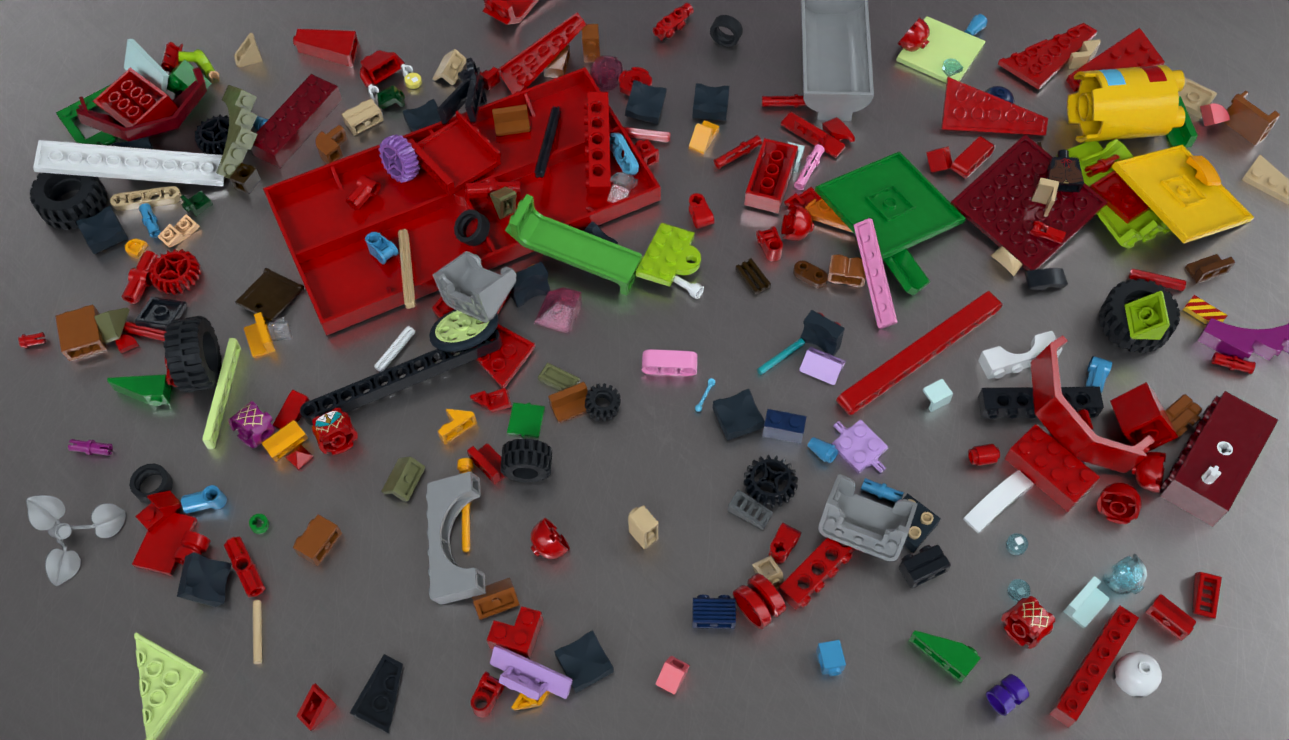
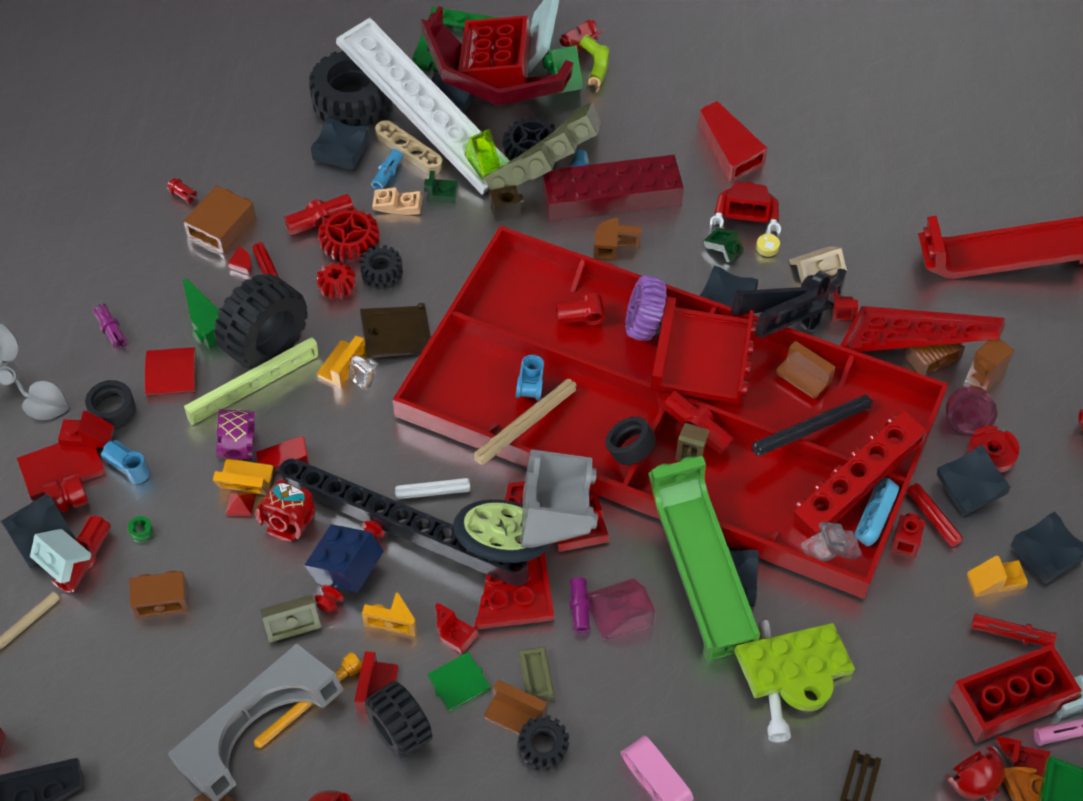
camera: 50 degrees right, 5 degrees down
olive slope [94,308,130,343] -> none
light orange tile [125,239,148,259] -> none
black plate [135,297,188,330] -> none
tan slope [234,33,263,68] -> none
tan brick [341,99,384,136] -> none
black brick [510,262,551,308] -> none
red piece [688,193,714,229] -> none
red piece [756,226,783,262] -> none
none -> light aqua panel [30,529,91,583]
none -> red slope [145,347,196,396]
none -> dark blue brick [304,520,385,613]
none -> red gear [316,261,356,301]
none -> black tyre [360,245,403,289]
none -> clear neon green slope [464,129,501,180]
none -> magenta pin [569,577,591,633]

